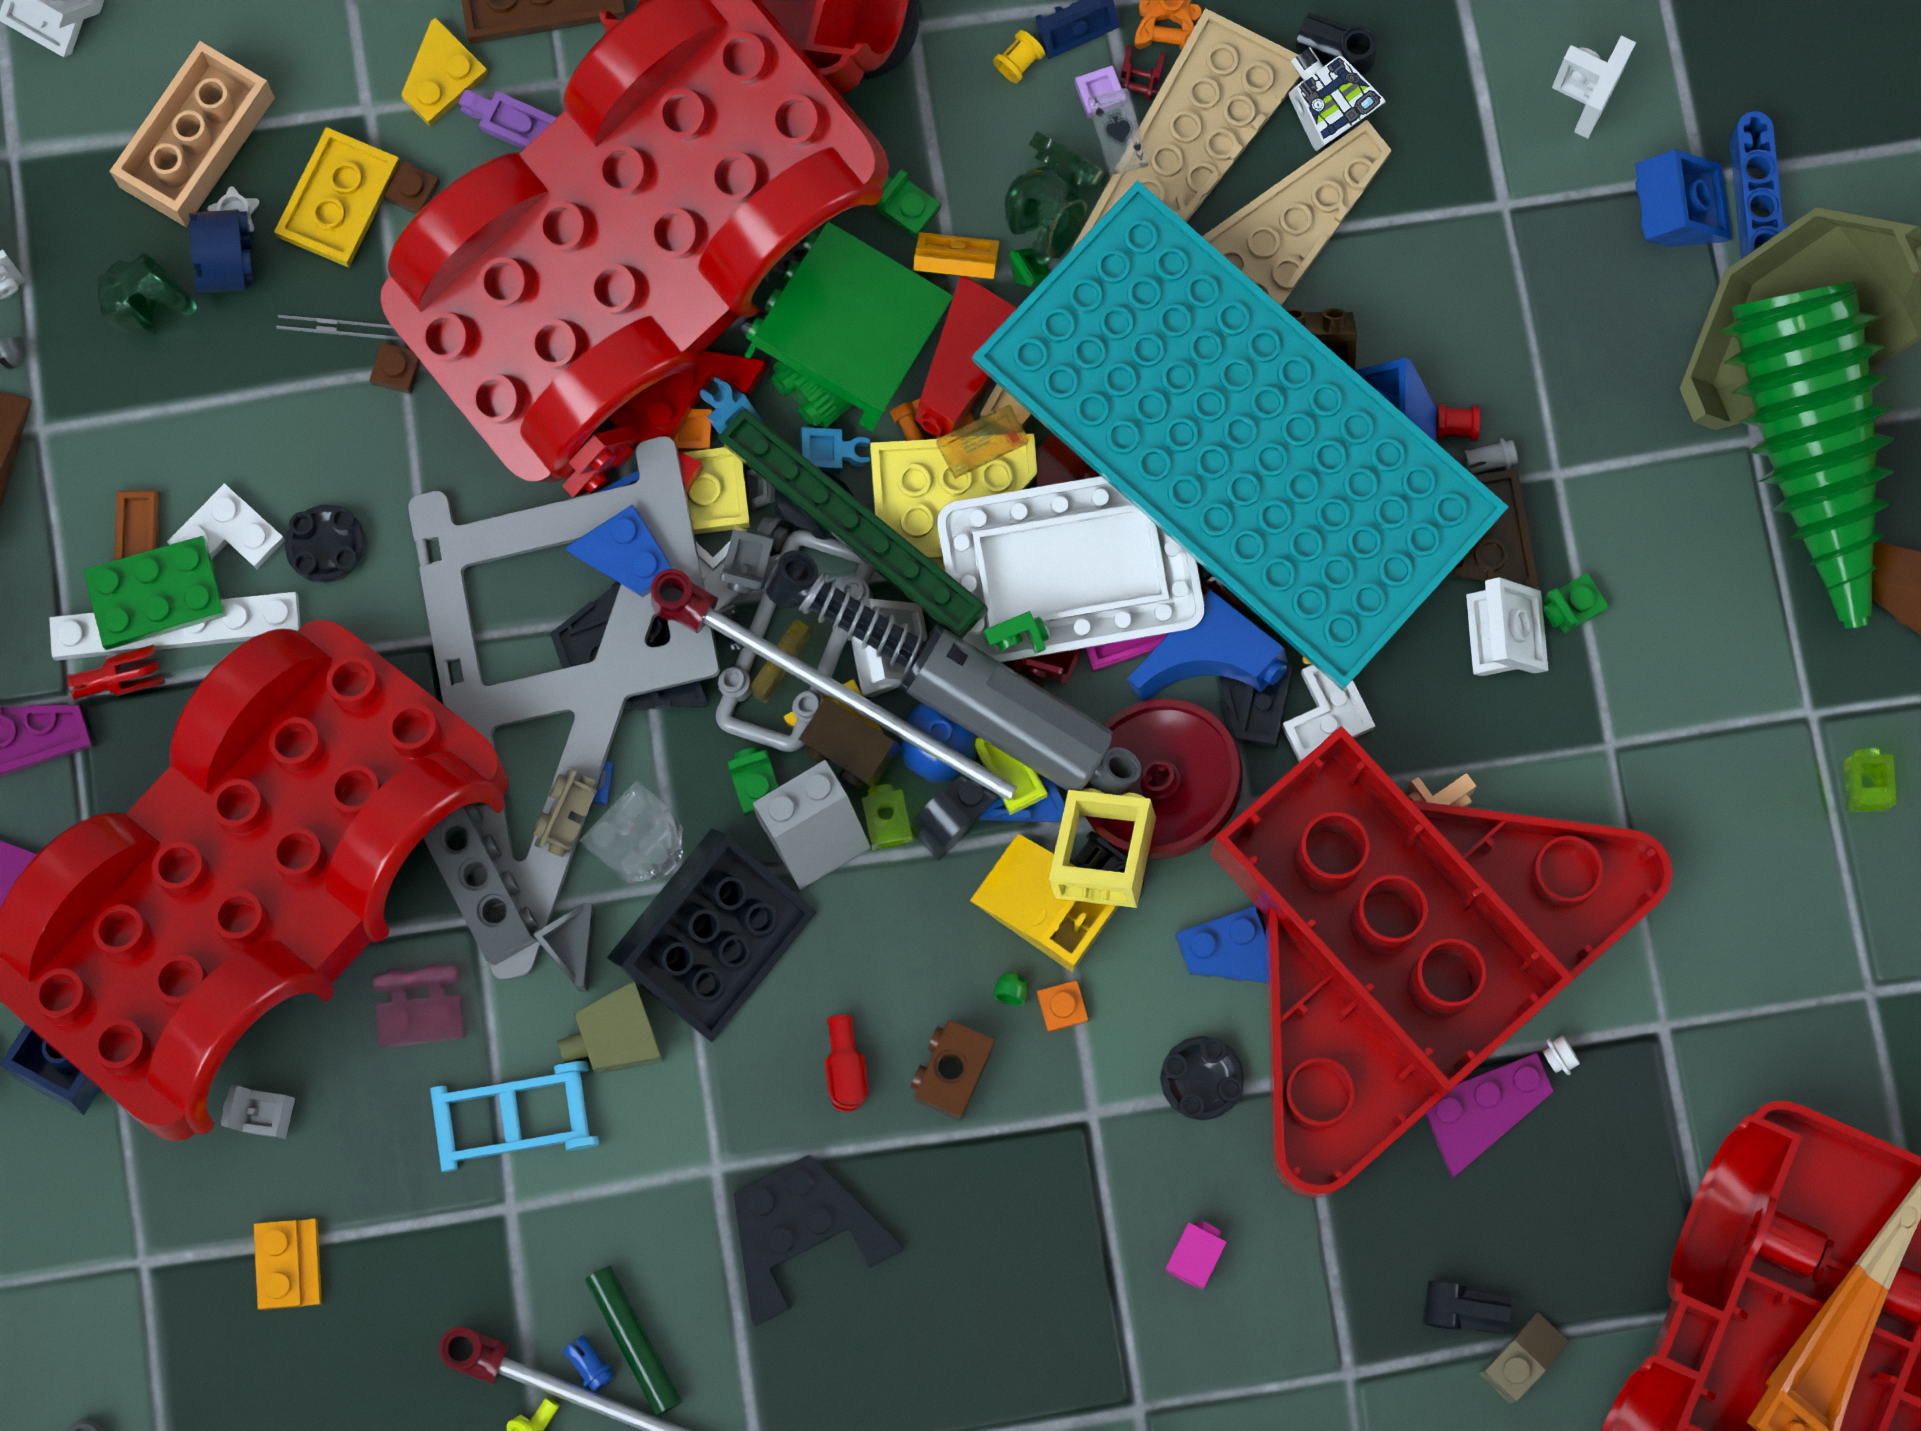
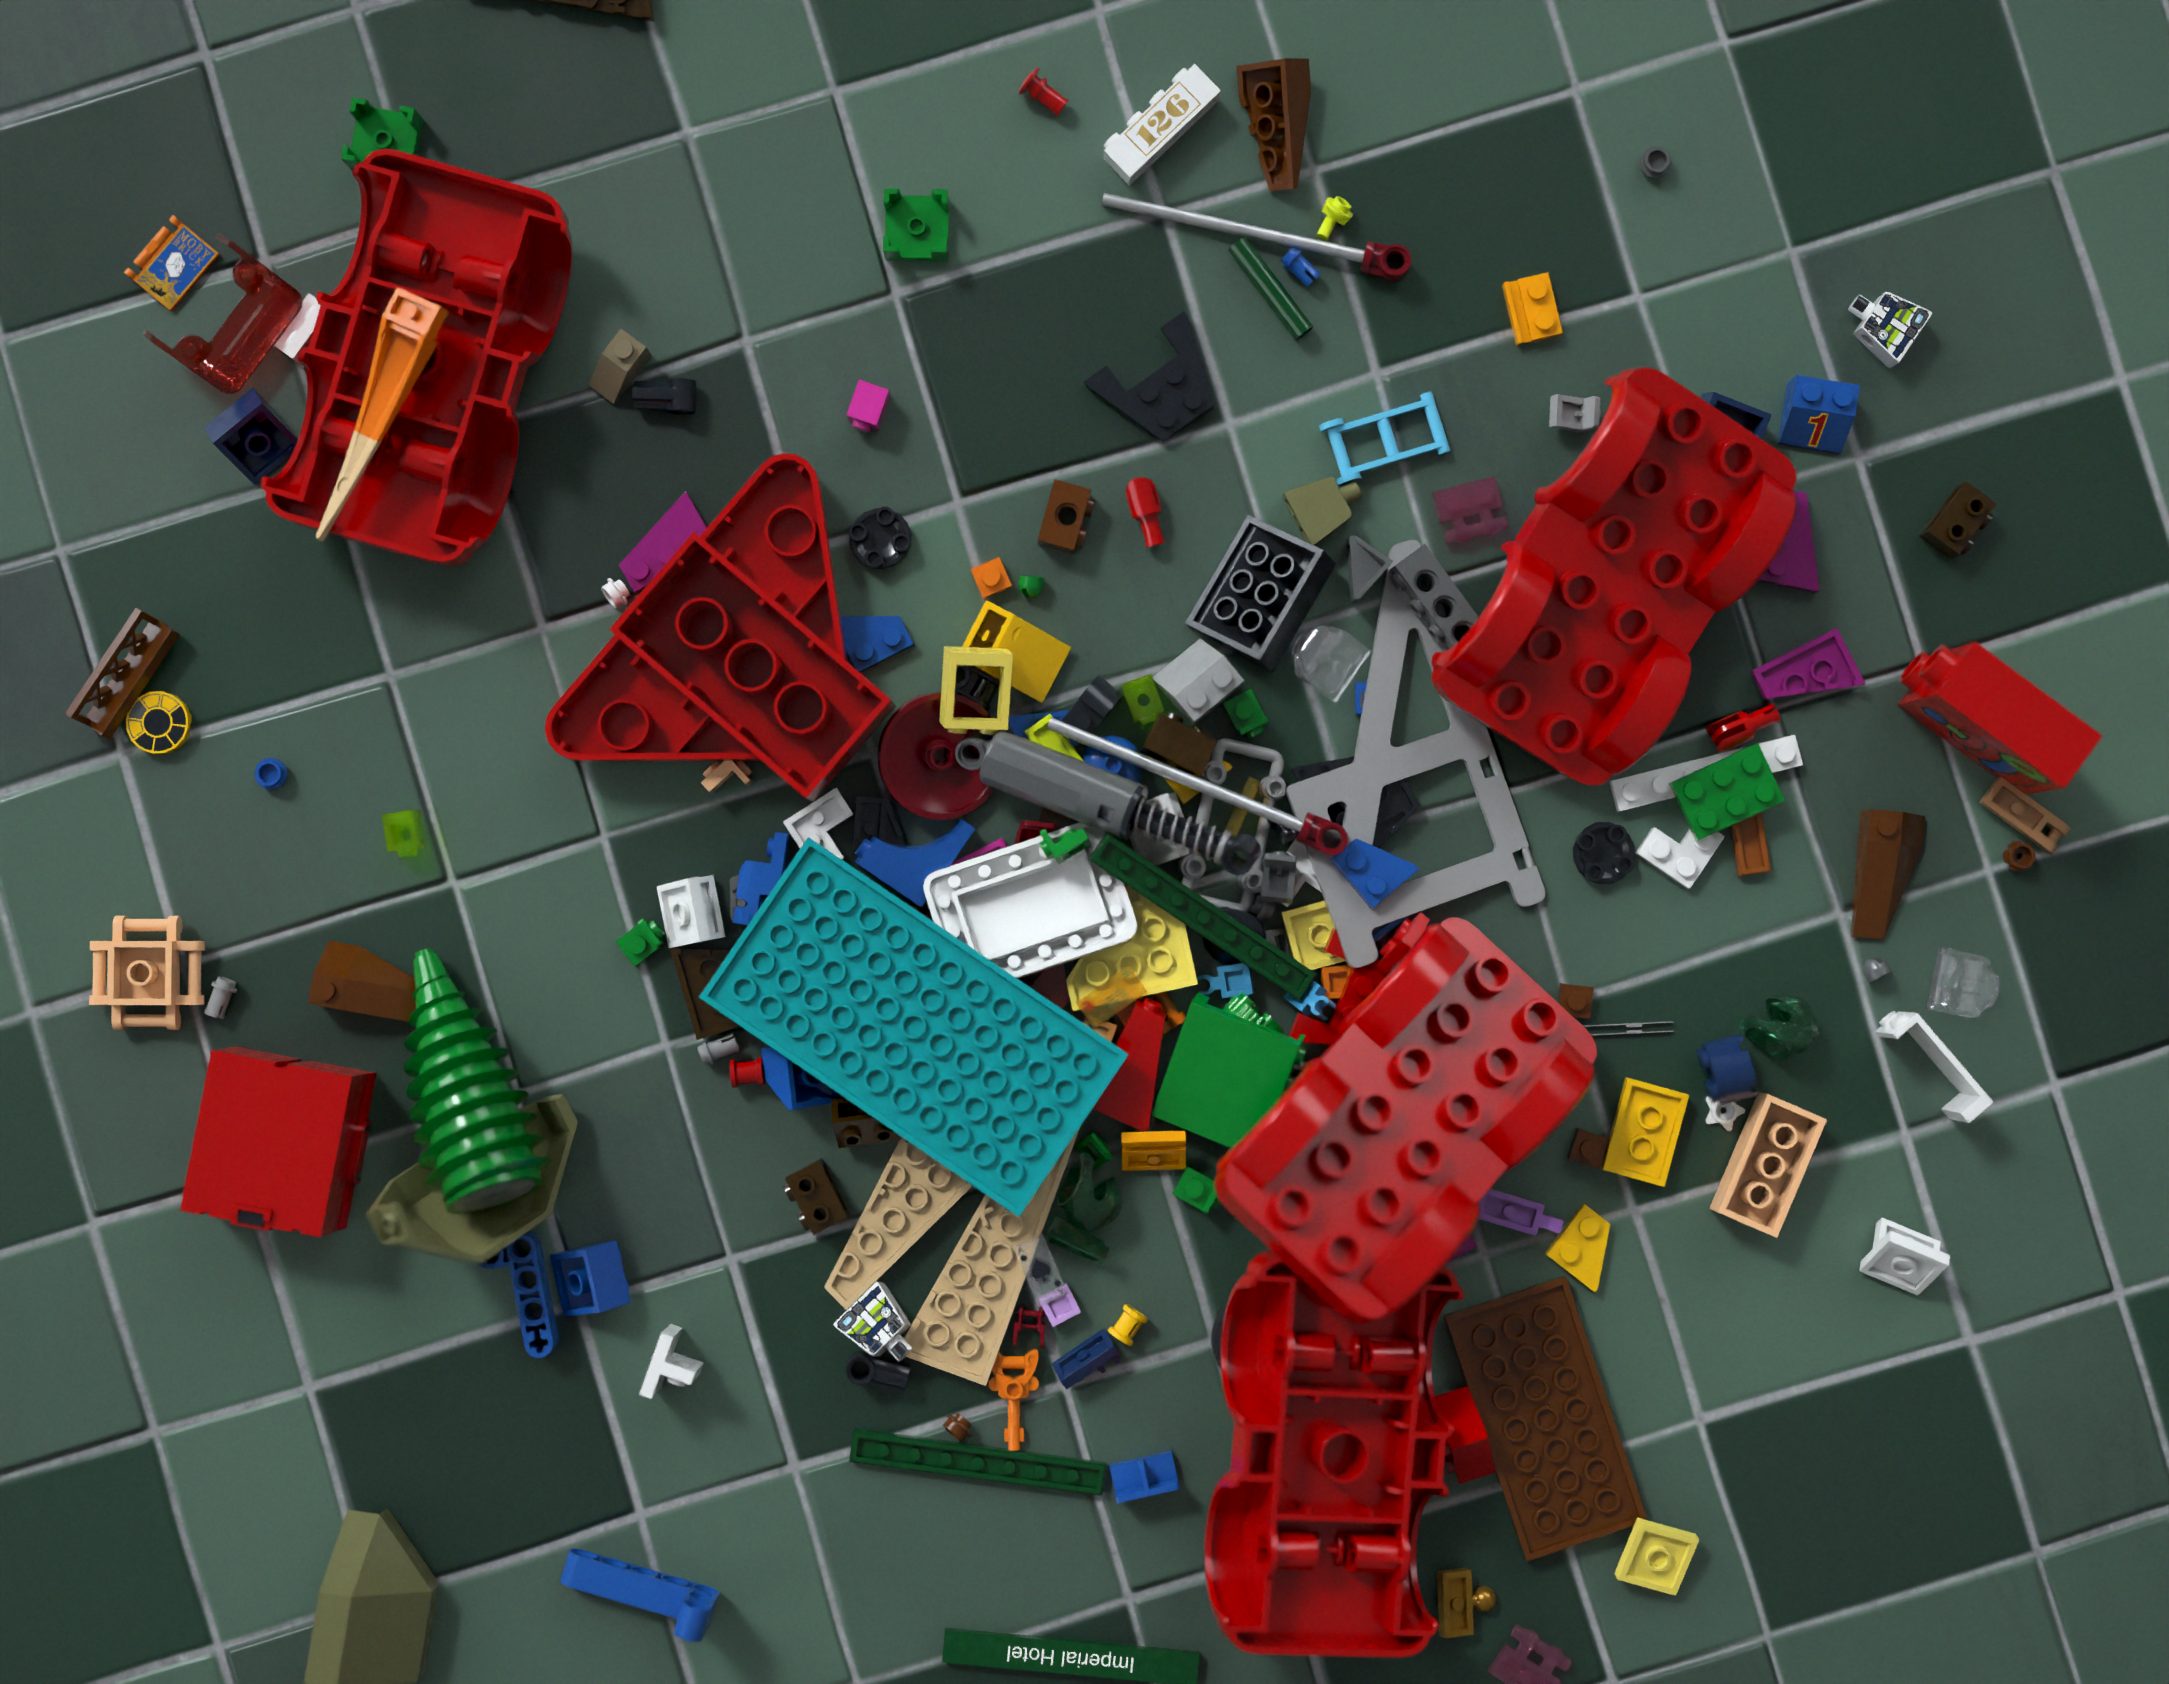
camera: 170 degrees right, 10 degrees up
dark tan hinge [532,769,597,858] -> none
none -> blue plate [729,832,791,925]
none -> dark brown brick [783,1158,850,1235]

